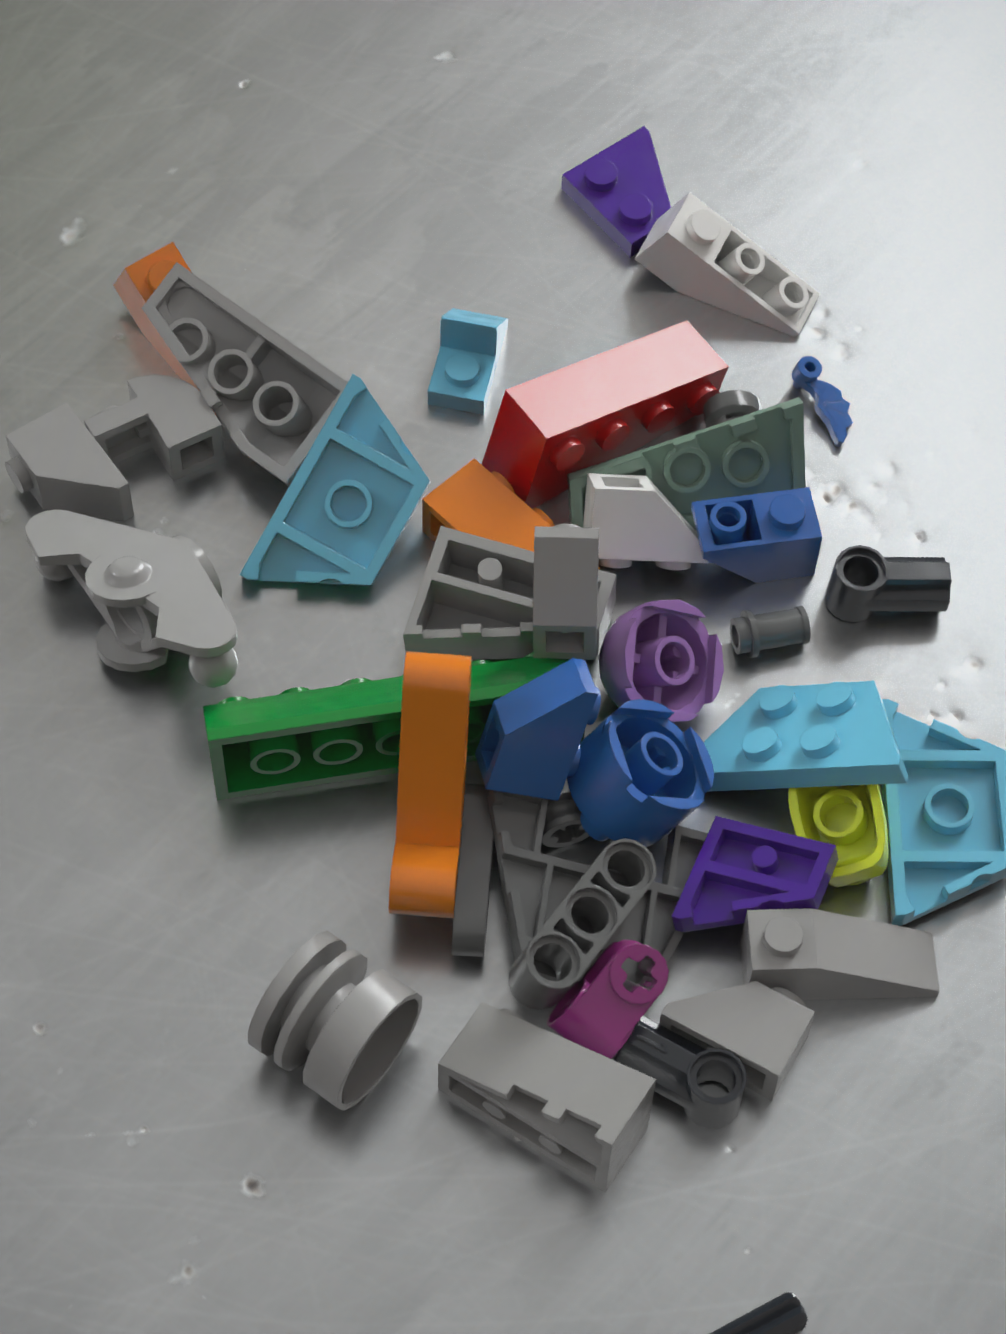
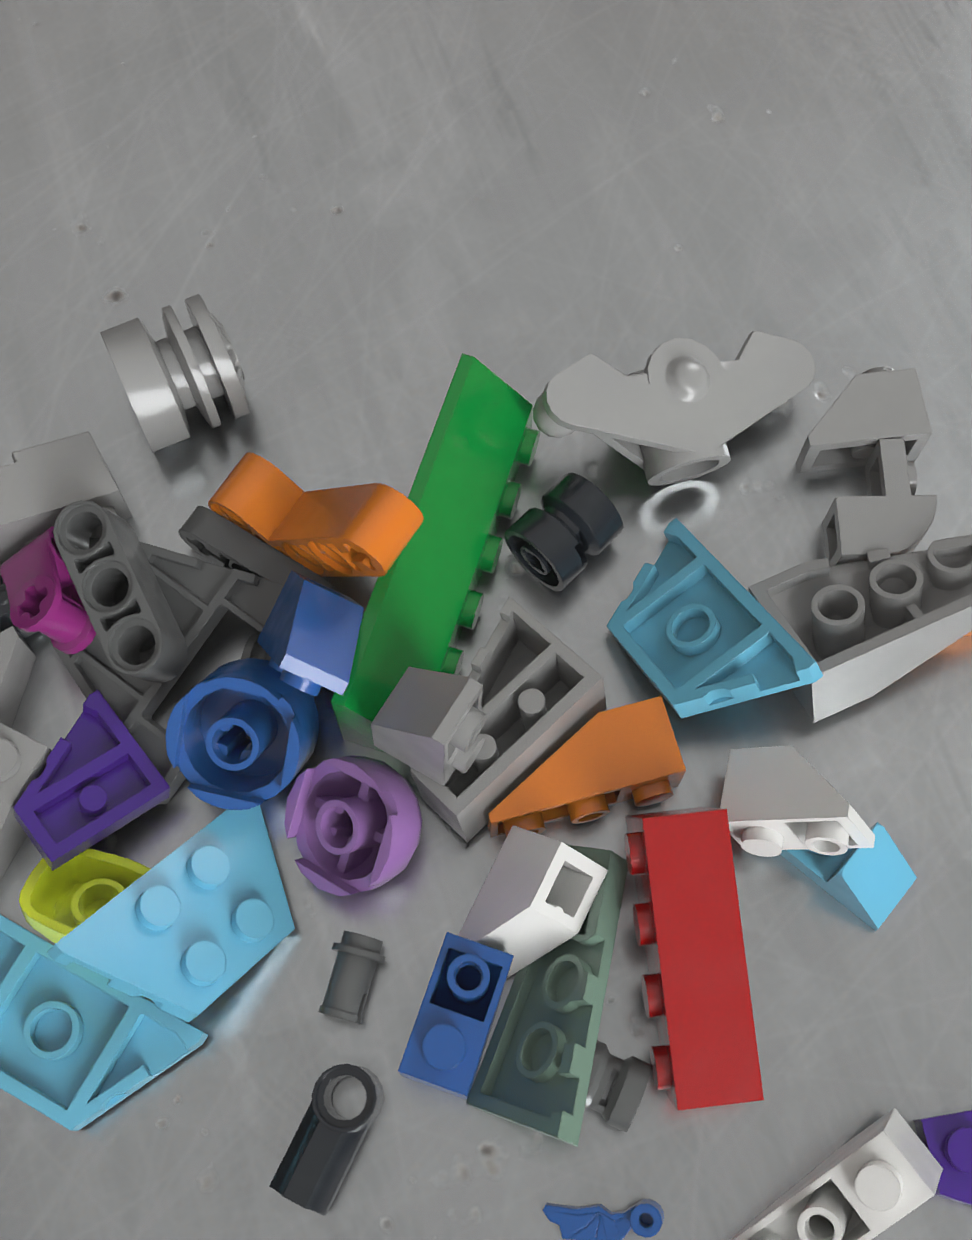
camera: 120 degrees right, 10 degrees up
none -> black wheel [504,472,624,591]
none -> white slope [720,745,875,857]

